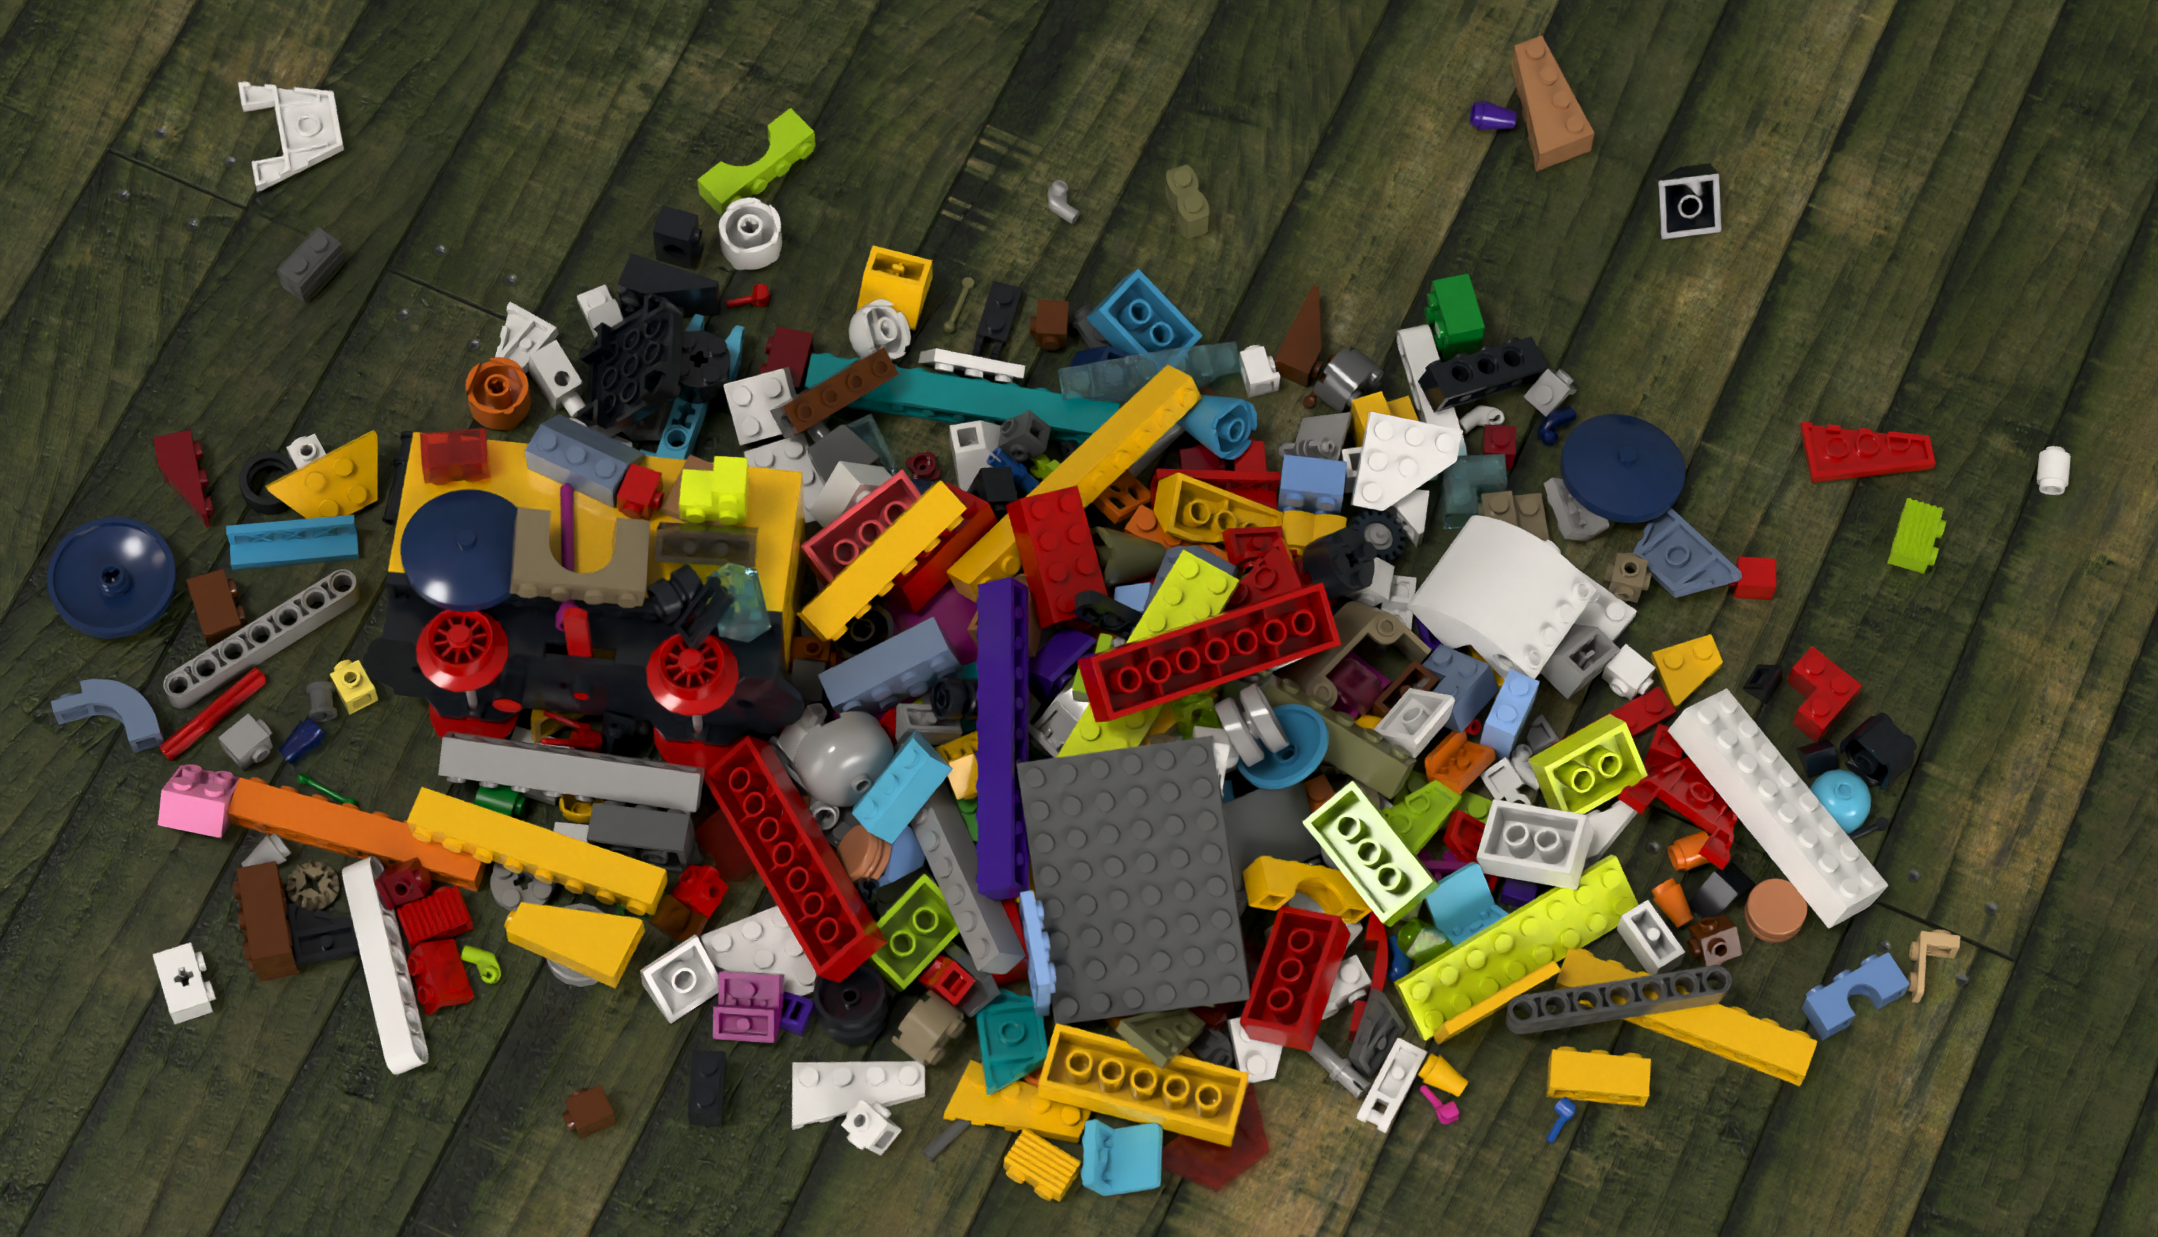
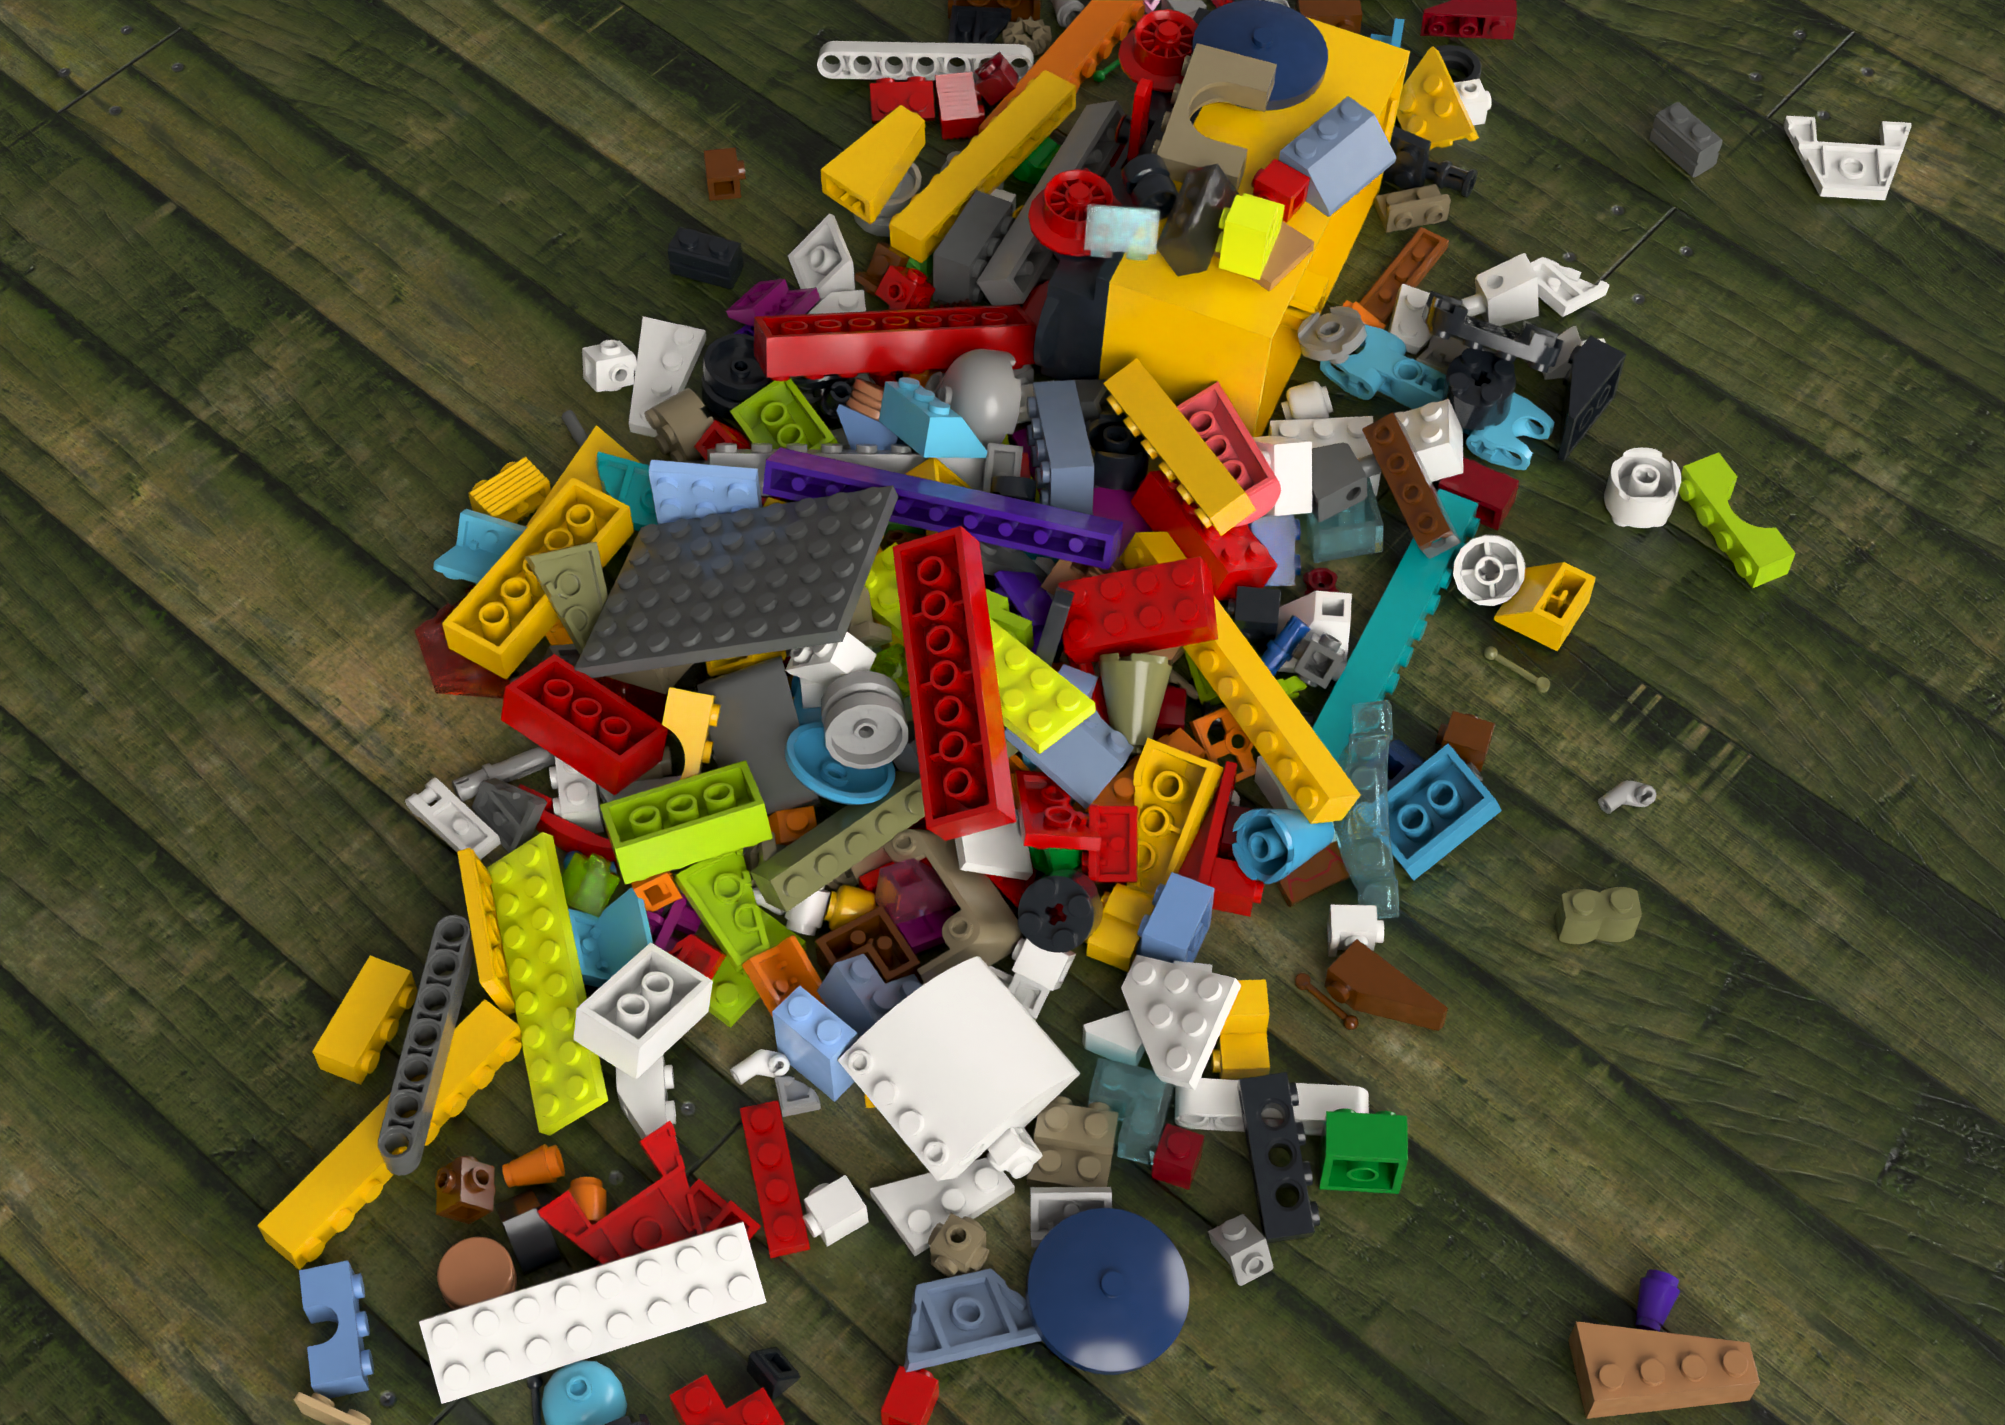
camera: 110 degrees right, 10 degrees down
clear red brick [420,428,491,485] -> none
orange brick [465,357,531,431] -> none
magenta piece [556,484,579,632] -> none
black brick [653,205,704,270] -> none
black tile [674,576,735,650] -> none
red hand [726,284,770,308] -> none
white wing [919,349,1025,383] -> none
black hinge [972,281,1023,361] -> none
light grey hinge [1279,412,1352,461] -> none
dark grey brick [1313,345,1384,413] -> none
black wheel [1349,509,1406,565] -> none
white slope [1374,688,1455,759] -> none
yellow cone [1417,1053,1468,1097] -> none
dark pink hand [1420,1085,1459,1124] -> none
white arm [1458,405,1504,434] -> none
white plate [1480,757,1533,806] -> none
neon yellow brick [1528,714,1648,814] -> none
clear blue arm [1537,406,1576,446] -> none
light grey slope [1540,624,1620,700] -> none
blue hand [1545,1097,1576,1144] -> none
white brick [1617,900,1685,975] -> none
yellow wing [1651,634,1723,710] -> none
black slope [1796,739,1838,778] -> none

